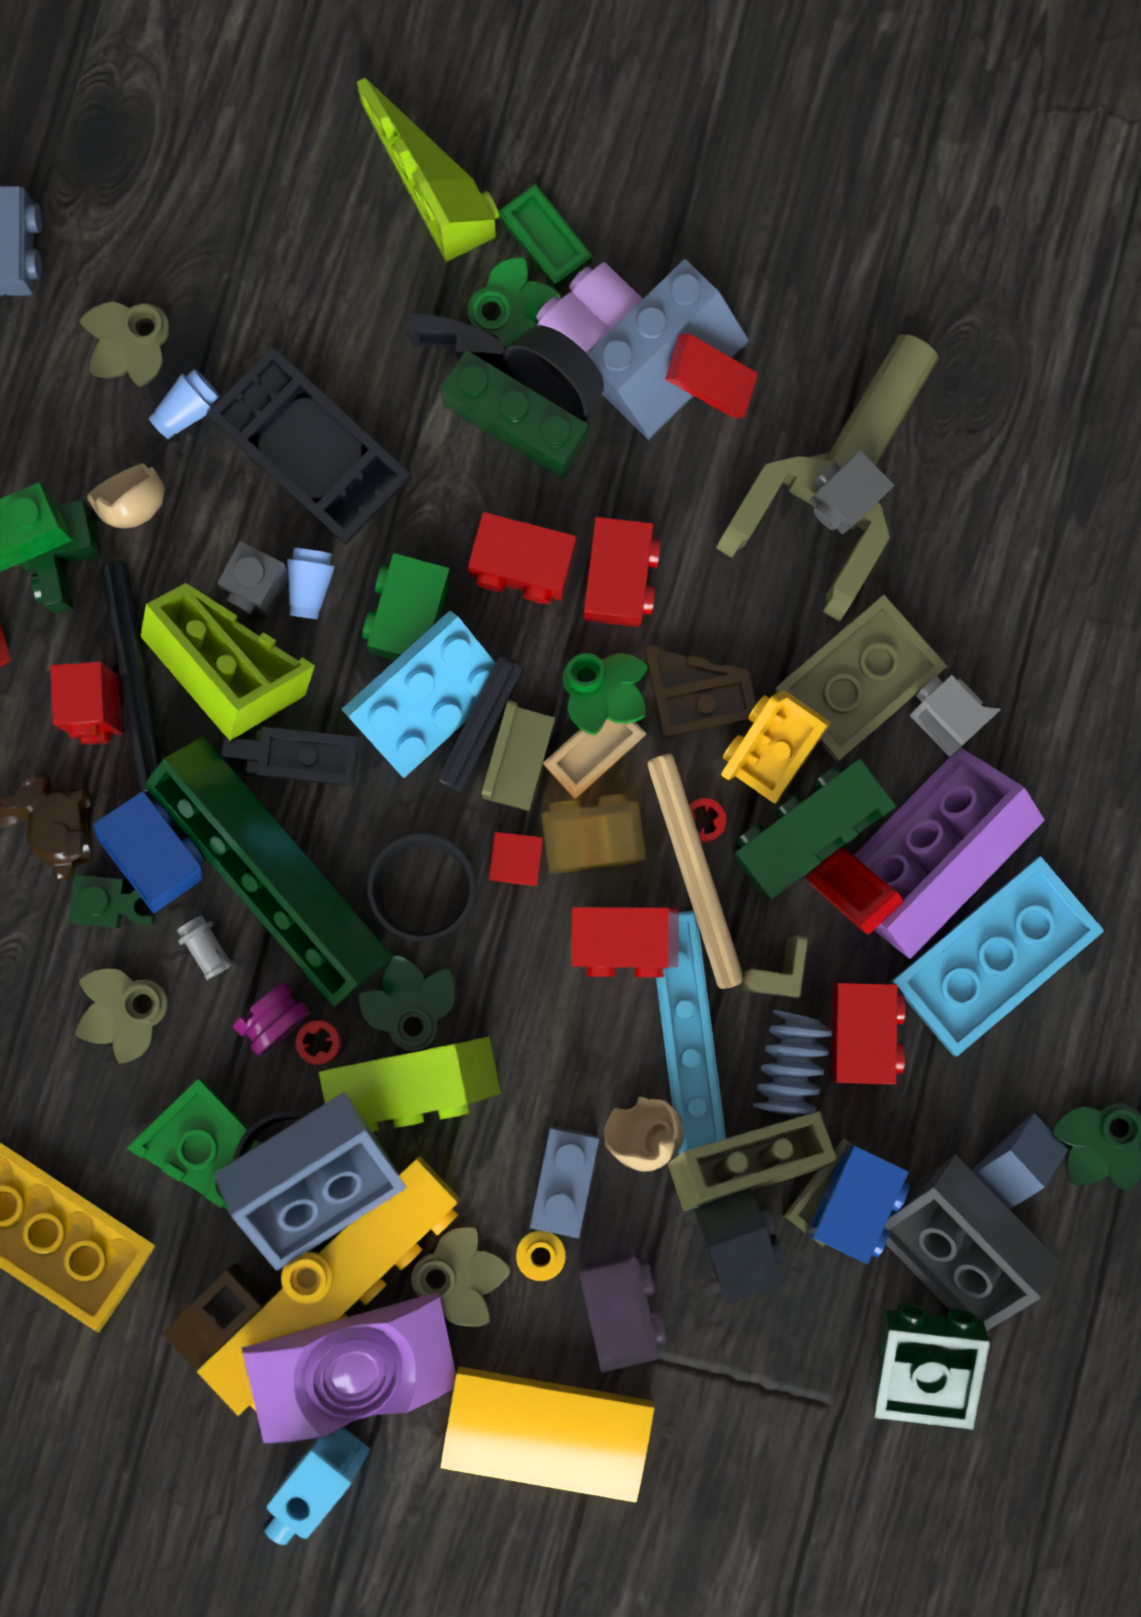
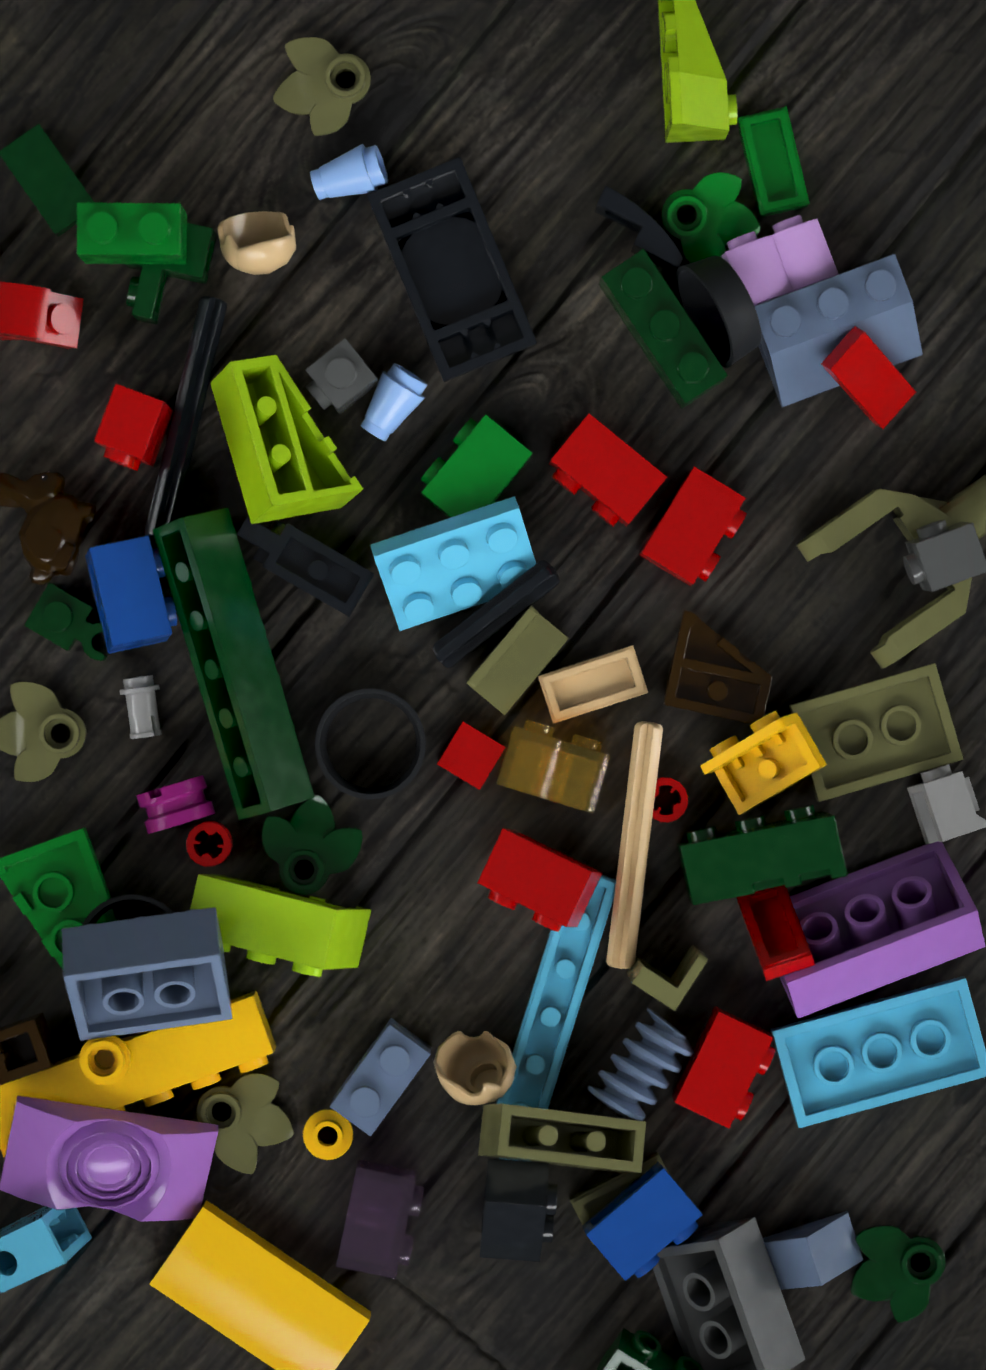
camera: 30 degrees right, 5 degrees up
green plate [563,653,648,735] -> none

